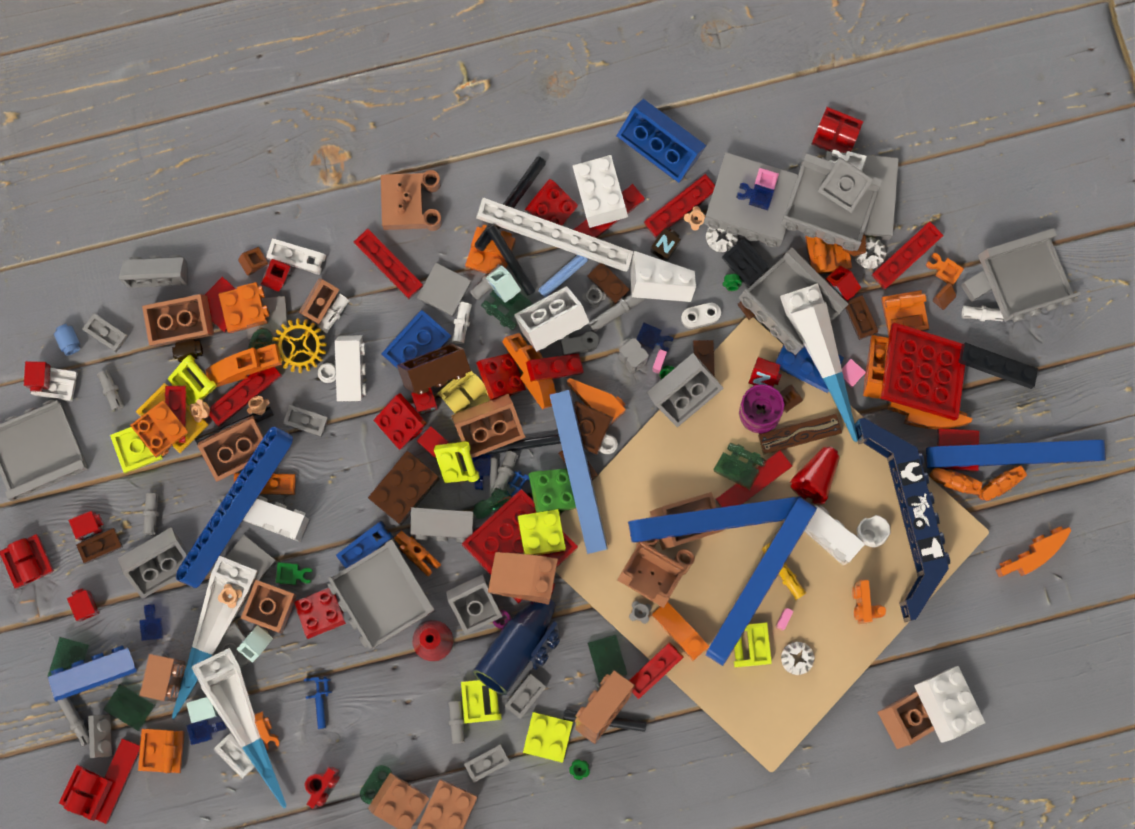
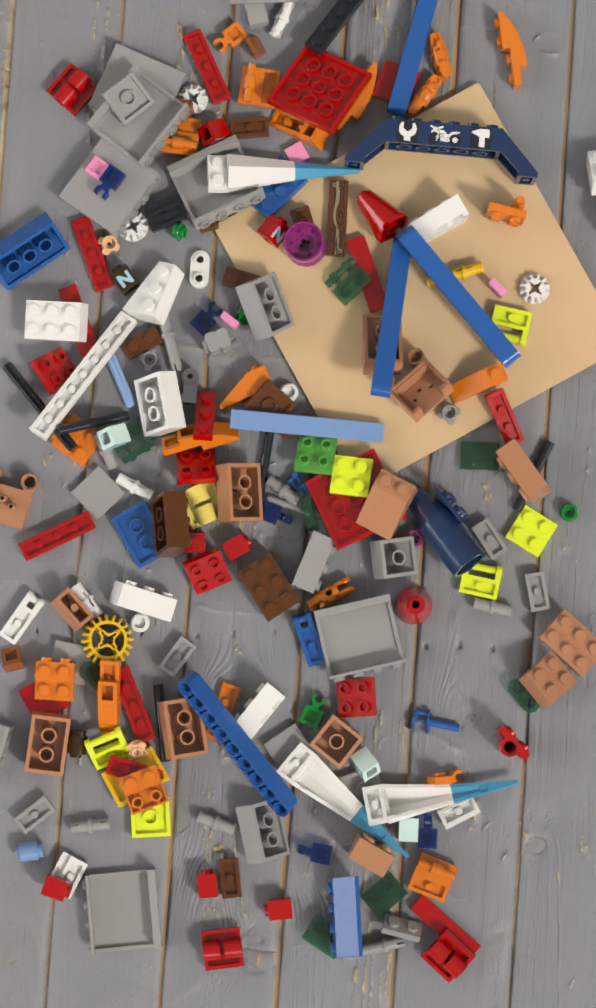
camera: 70 degrees left, 5 degrees up
light nougat plate [218,584,242,608] -> none
light nougat plate [247,396,270,415] -> none
red brick [260,259,290,292] -> none
neon yellow plate [434,442,480,483] -> none
white plate [829,150,867,171] -> none
white hair [857,515,891,548] -> none

